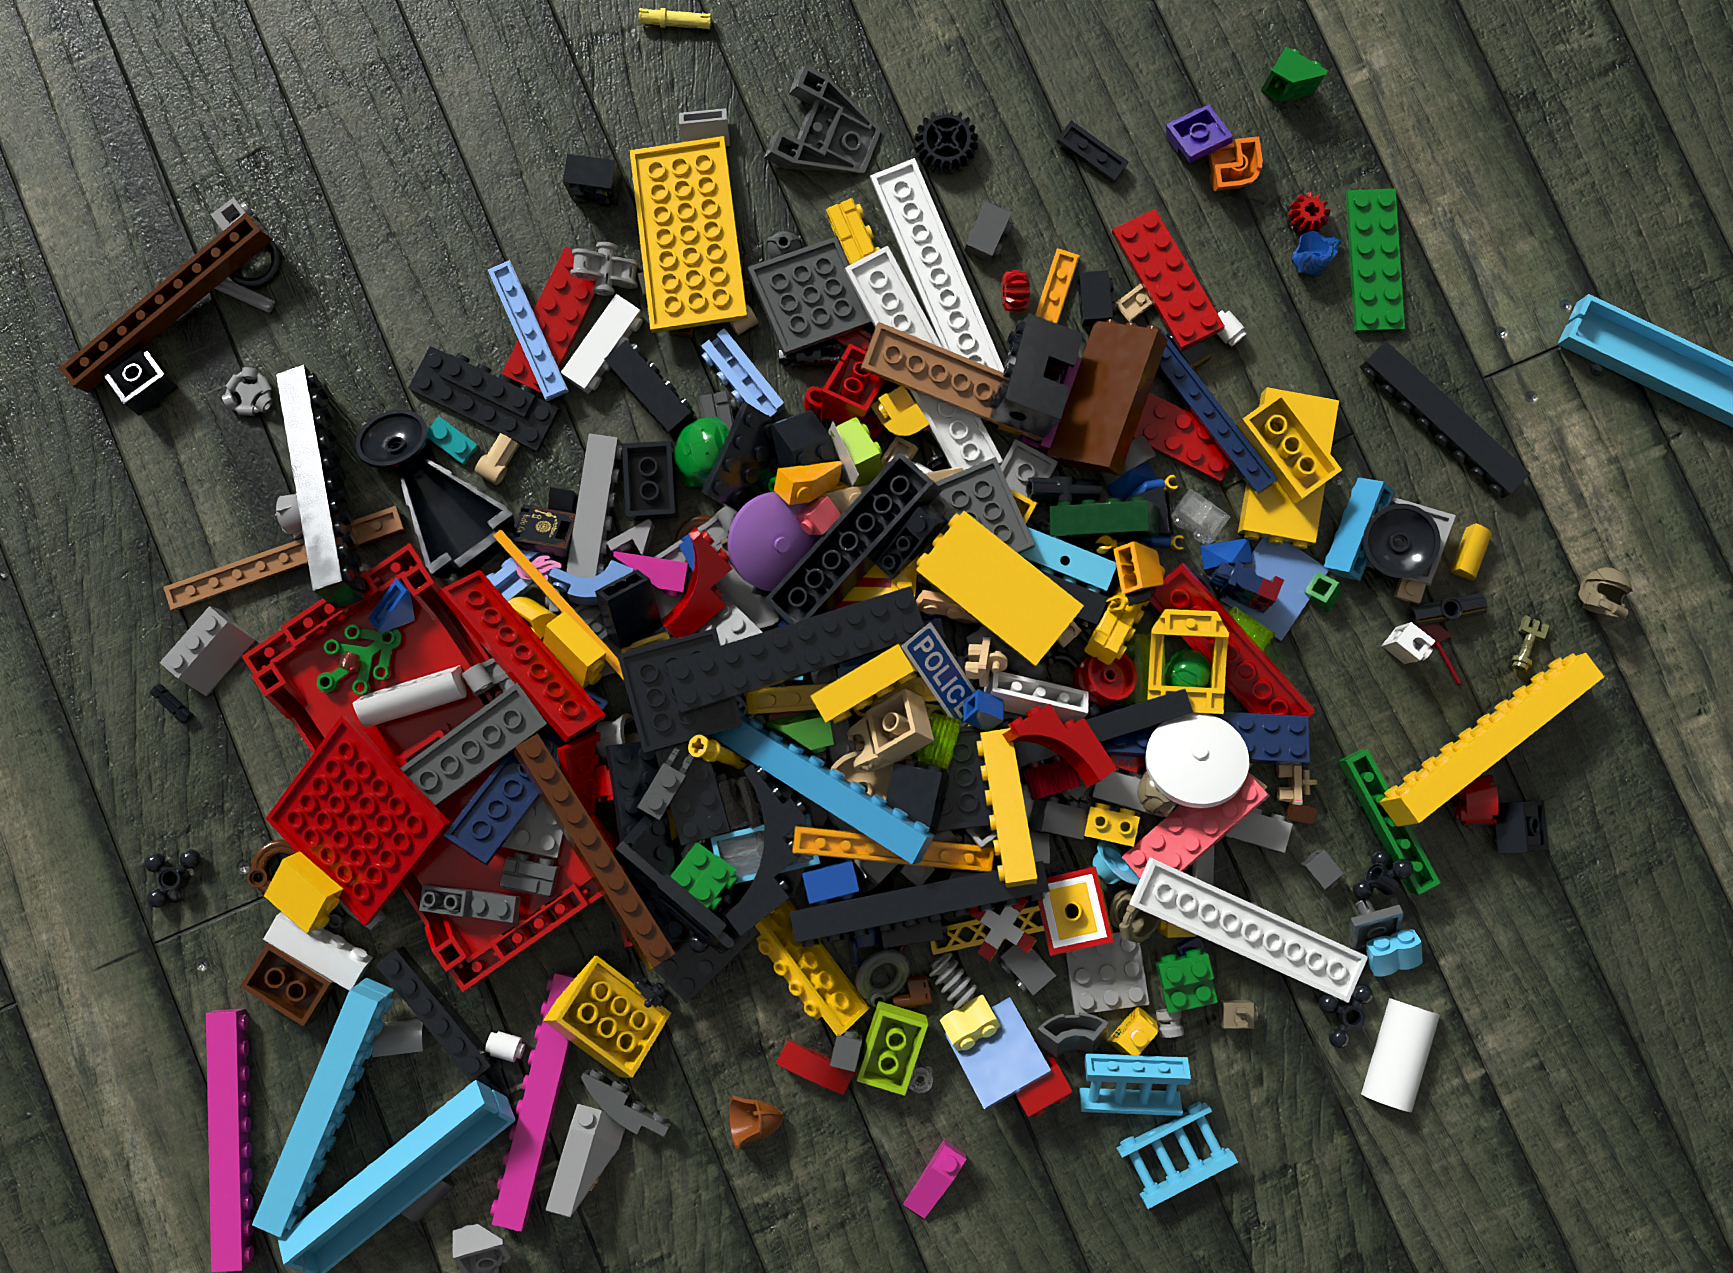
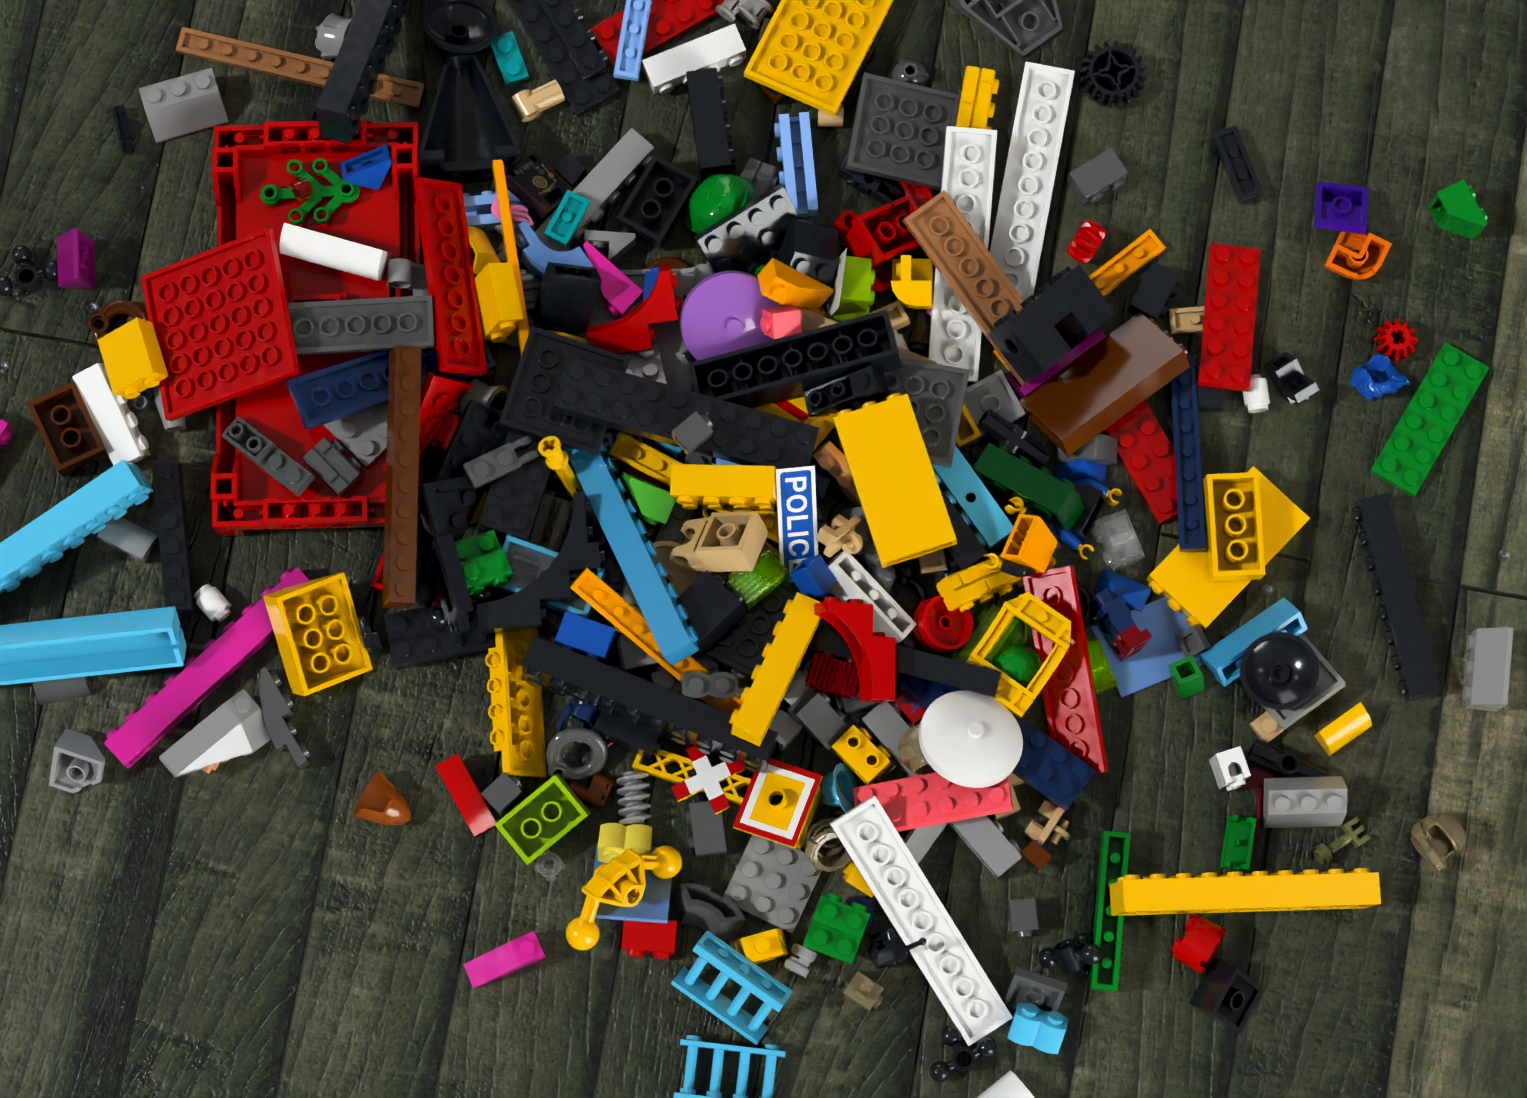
camera: 30 degrees right, 5 degrees down
none -> magenta slope [57,228,96,290]
none -> teal plate [544,190,591,247]
none -> yellow piece [566,845,682,951]
none -> dark grey brick [671,411,713,455]
none -> dark grey brick [680,669,735,698]
none -> black piece [869,927,927,969]
none -> dark grey plate [1175,624,1211,657]
none -> green hinge [1219,815,1257,872]
none -> light grey slope [1263,776,1348,828]
none -> black brick [1265,352,1319,404]
none -> light grey slope [1462,627,1513,712]

